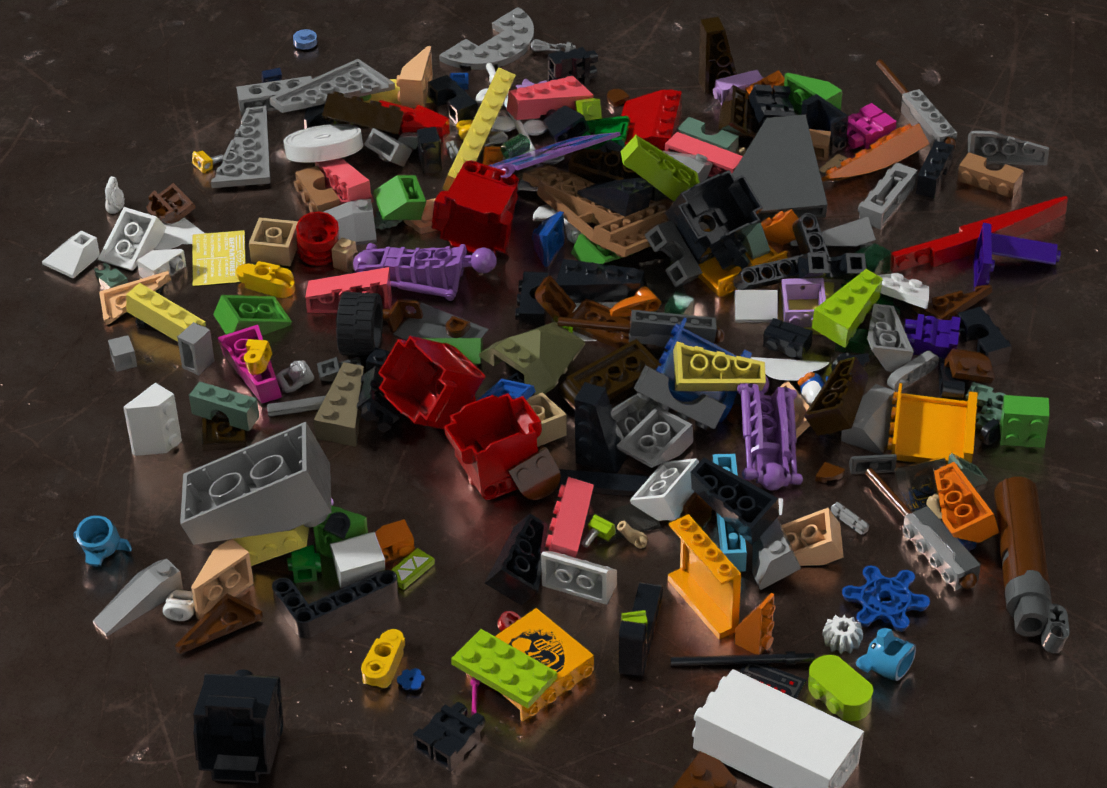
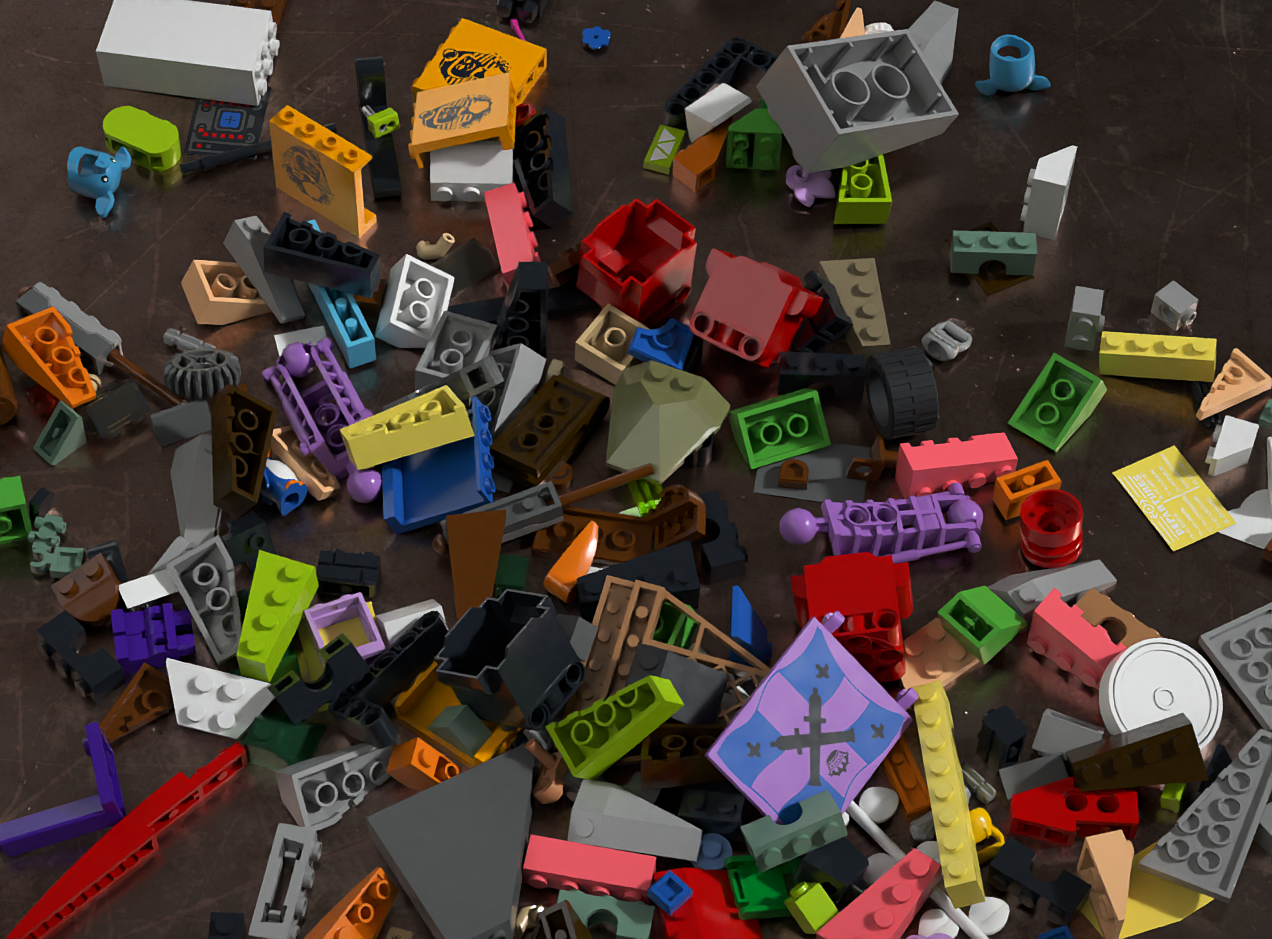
camera: 155 degrees right, 10 degrees up
dark pink wedge [218,325,282,404] -> none
yellow piece [236,261,295,298] -> none
yellow leg [244,339,273,375] -> none
tan brick [249,217,298,266] -> none
light grey axle [267,395,326,417] -> none
black tile [323,512,350,540] -> none
tan brick [331,237,358,273] -> none
yellow piece [361,629,405,688] -> none
lime plate [451,629,558,709] -> none
clear green brick [501,134,530,159] -> none
lime piece [581,515,616,547] -> none
orange slope [735,593,775,654] -> none
white sticker [750,357,829,381] -> none
white gear [822,614,863,654] -> none
blue plate [842,565,930,632] -> none
light orange panel [887,383,978,466] -> none
none -> white sticker [119,569,179,609]
none -> dark grey gear [163,348,241,399]
none -> light orange panel [408,72,517,169]
none -> reddish brown slope [445,509,507,623]
none -> blue tile [647,870,693,916]
none -> sand green arch [740,790,848,873]
none -> orange brick [992,460,1062,520]

